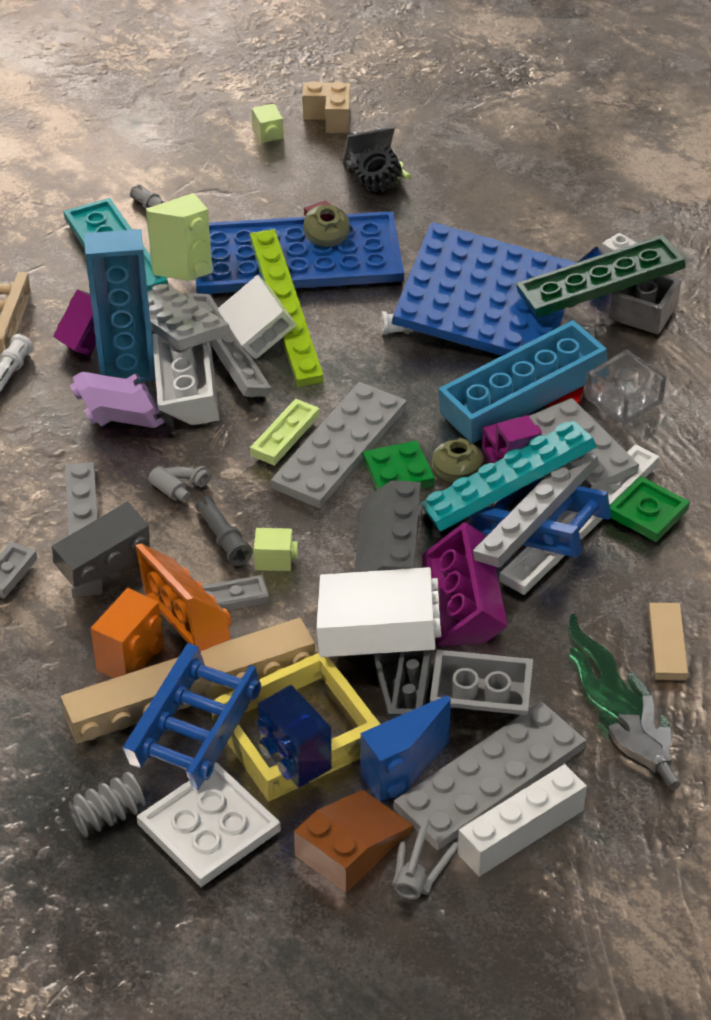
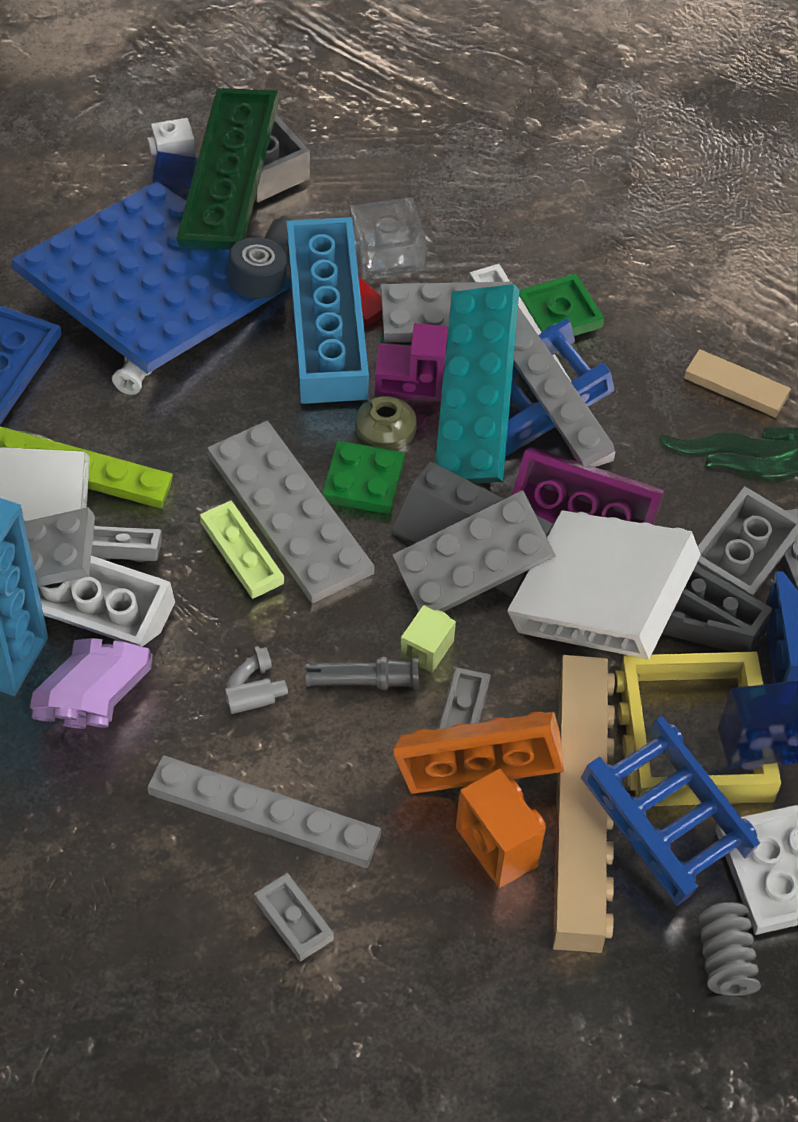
camera: 65 degrees left, 10 degrees up
dark grey wedge [52,501,150,587] -> none
none -> black wheel [227,237,288,299]
none -> light grey plate [393,490,556,612]

